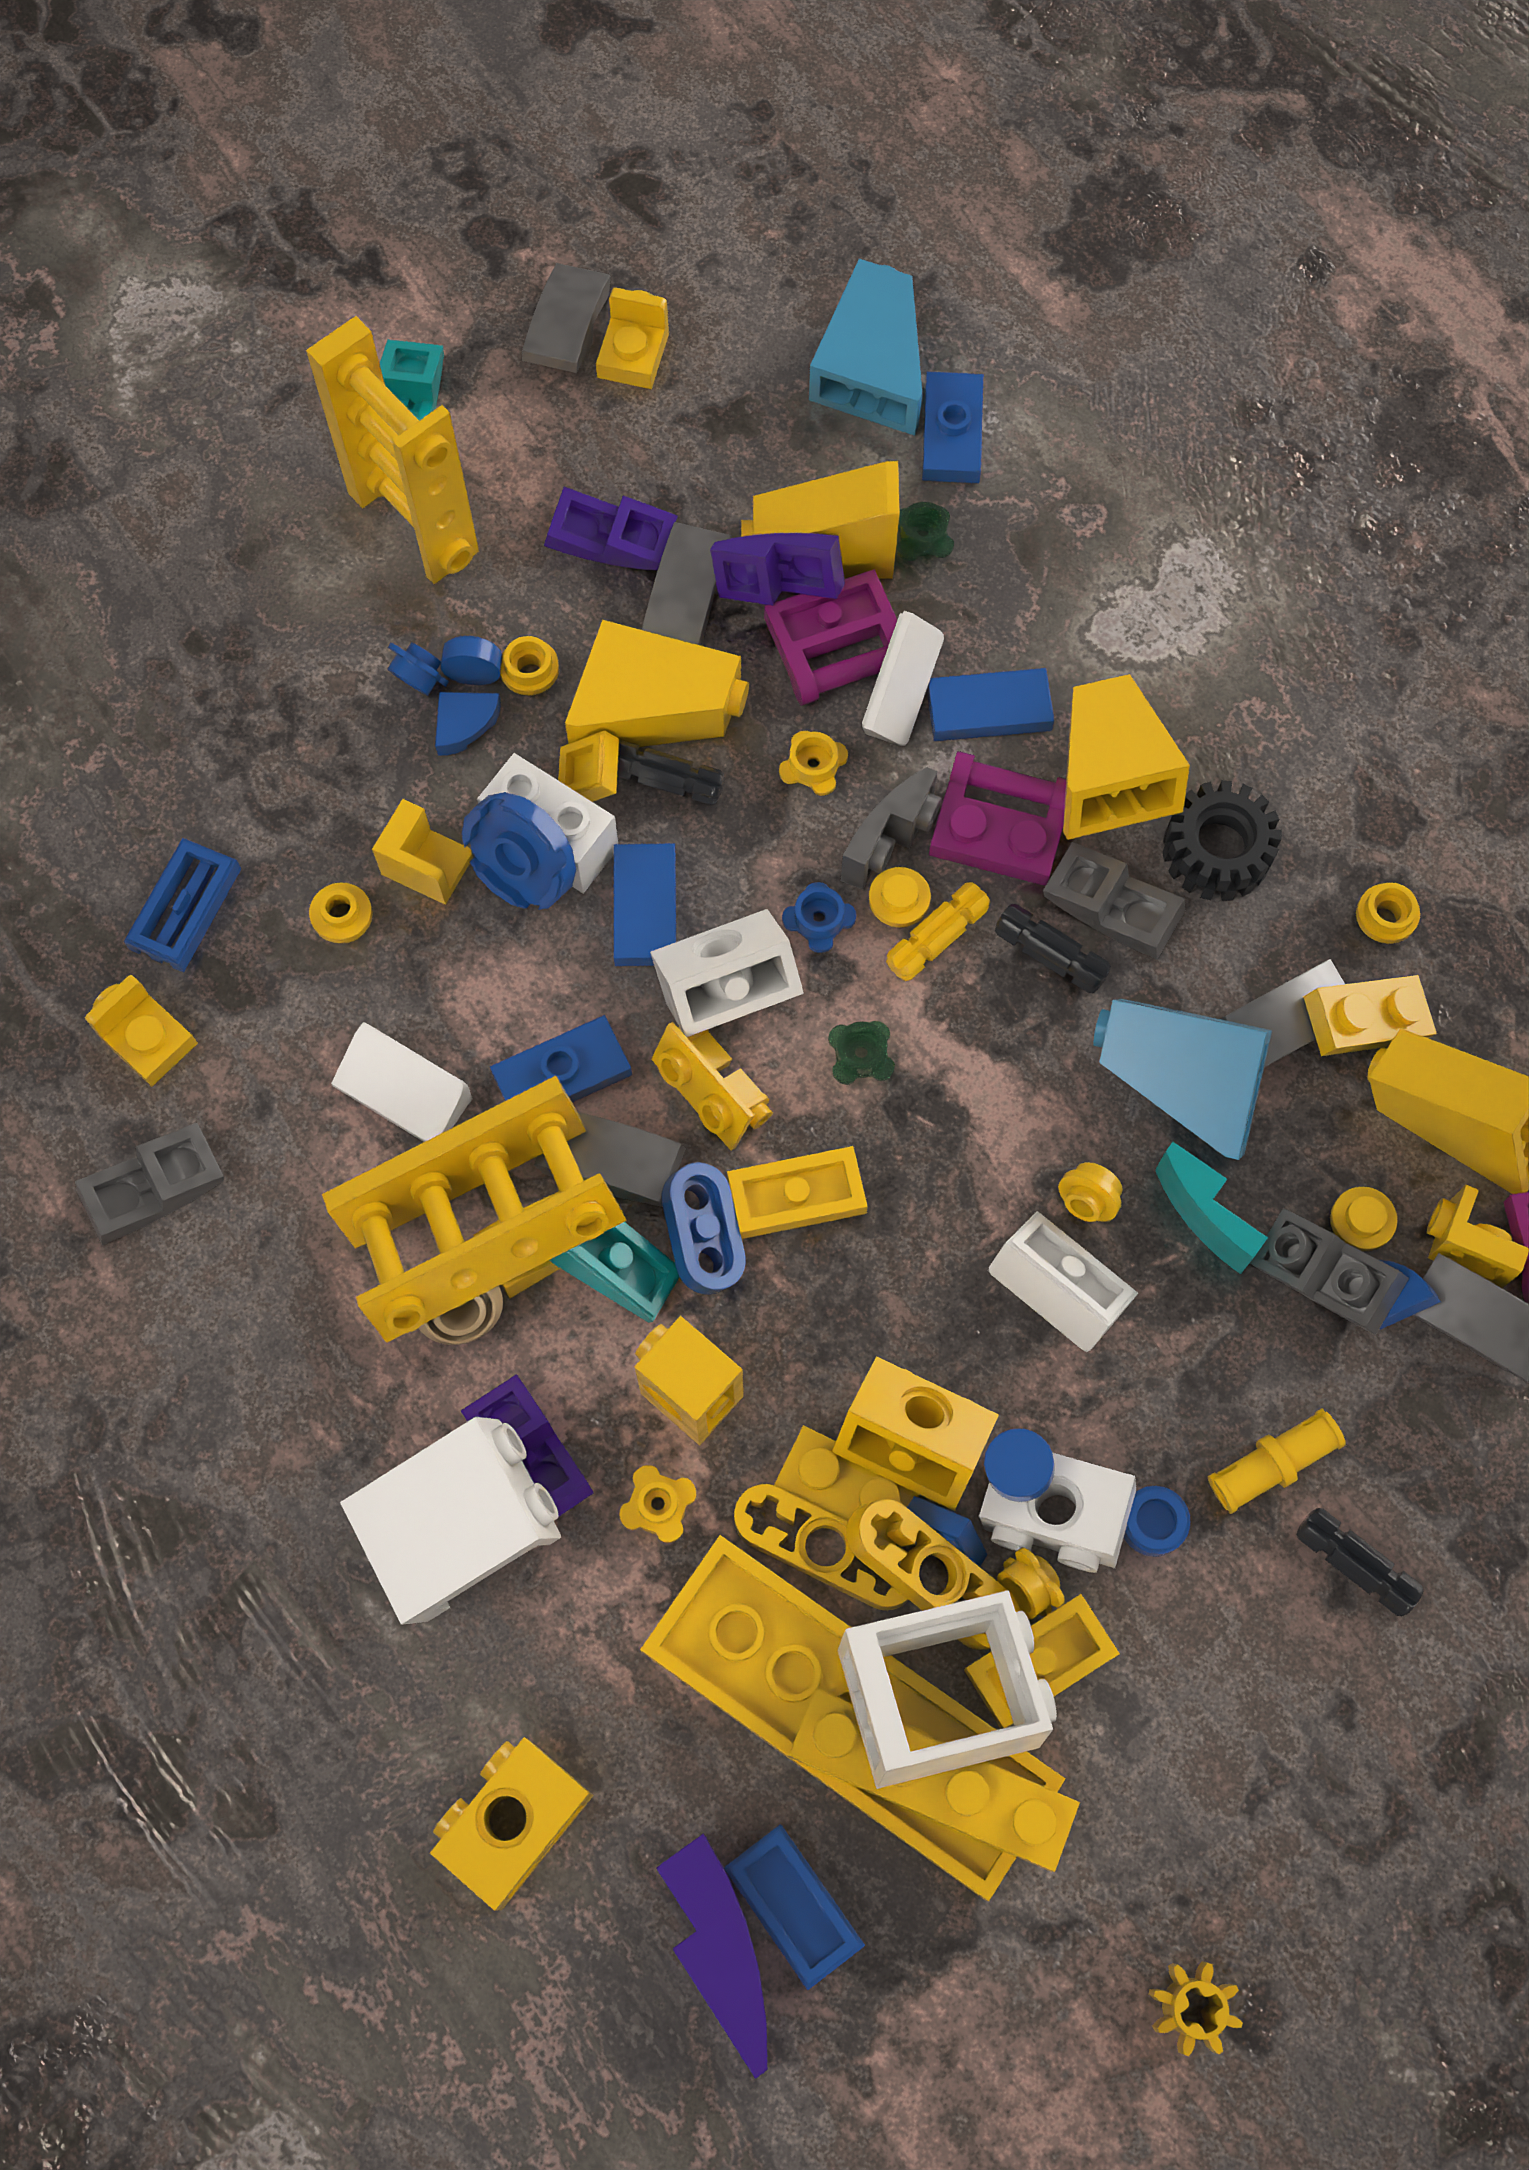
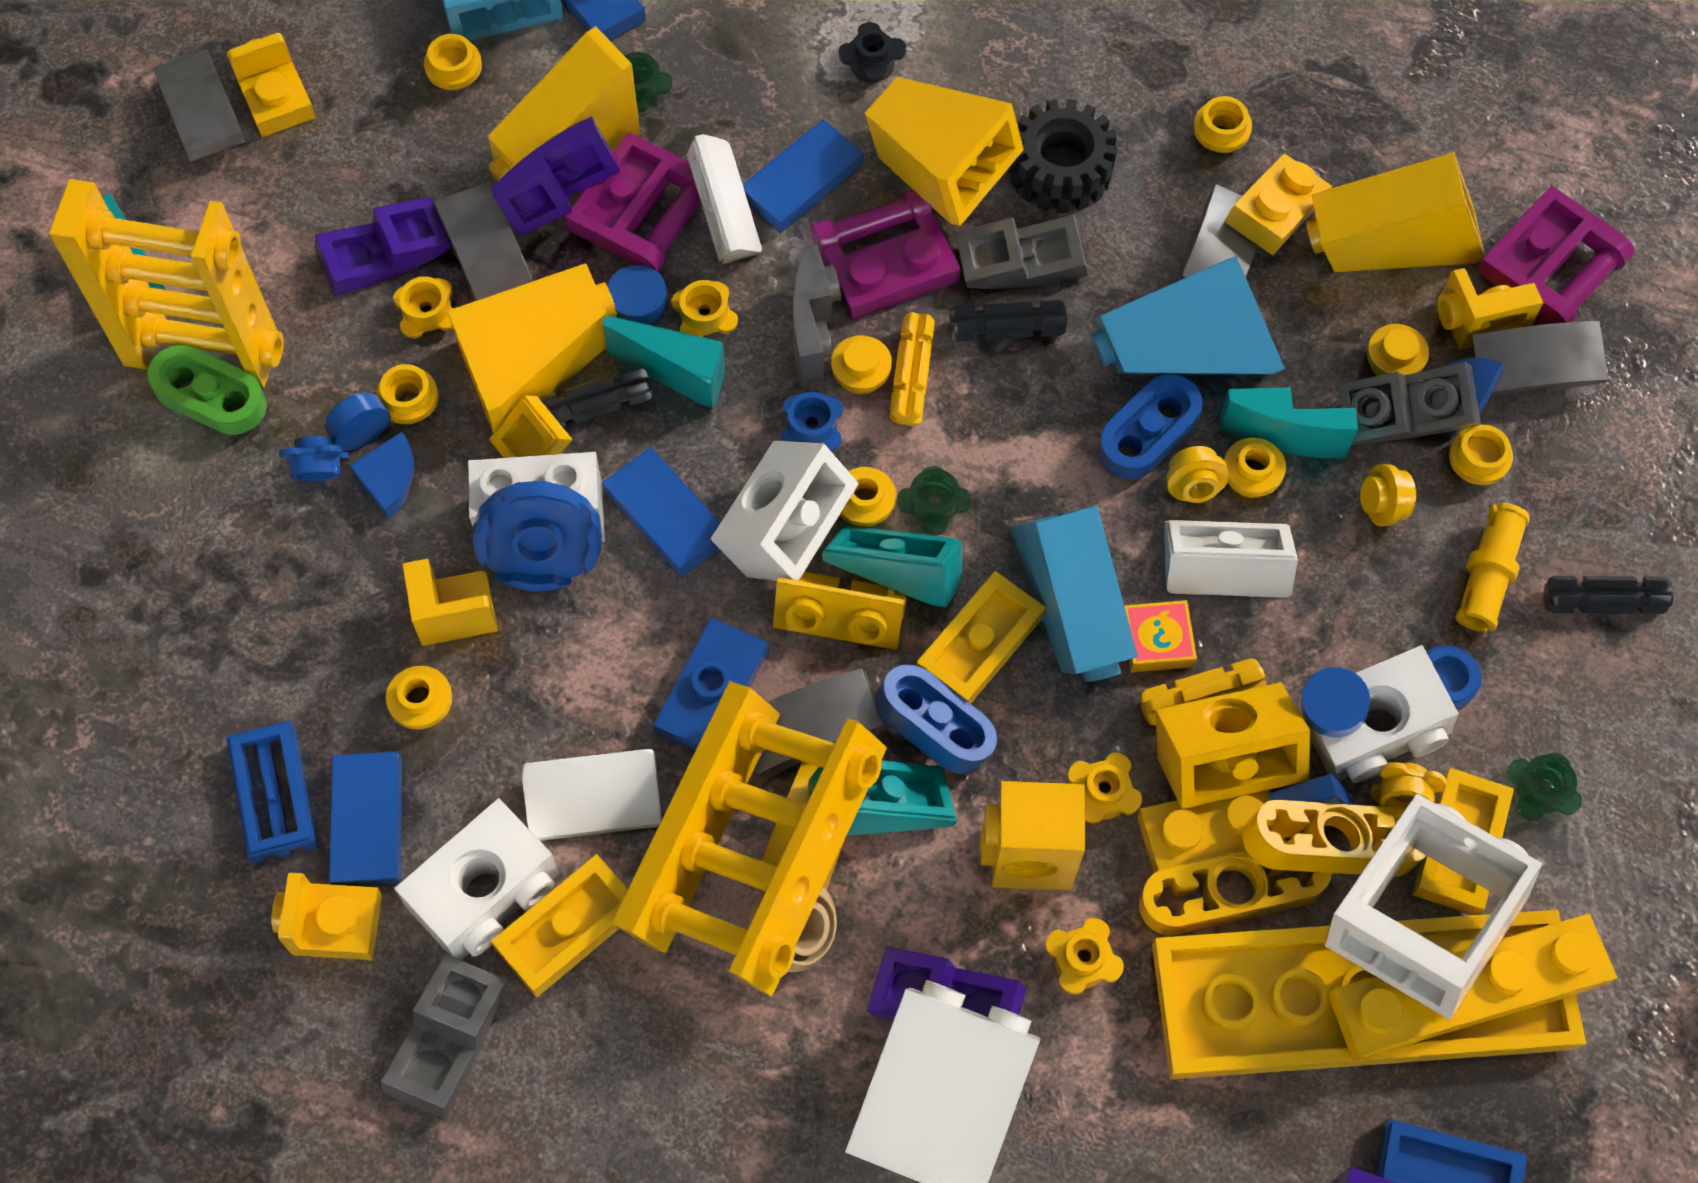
camera: 40 degrees left, 5 degrees down
none -> bright green plate [147,345,267,435]
none -> blue tile [329,751,403,887]
none -> yellow plate [393,277,454,339]
none -> white brick [394,798,559,961]
none -> yellow plate [424,34,482,90]
none -> yellow plate [491,854,628,998]
none -> teal slope [602,316,726,409]
none -> blue tile [607,265,668,325]
none -> teal slope [822,525,962,608]
none -> black plate [839,22,906,82]
none -> yellow plate [840,467,896,528]
none -> dark azure slope [1010,506,1138,682]
none -> yellow plate [1068,752,1142,823]
none -> blue plate [1098,374,1203,479]
none -> tile [1124,600,1197,673]
none -> yellow axle [1140,658,1266,726]
none -> yellow plate [1224,438,1286,498]
none -> yellow plate [1360,464,1416,526]
none -> yellow plate [1449,425,1513,485]
none -> clear green plate [1506,753,1582,821]

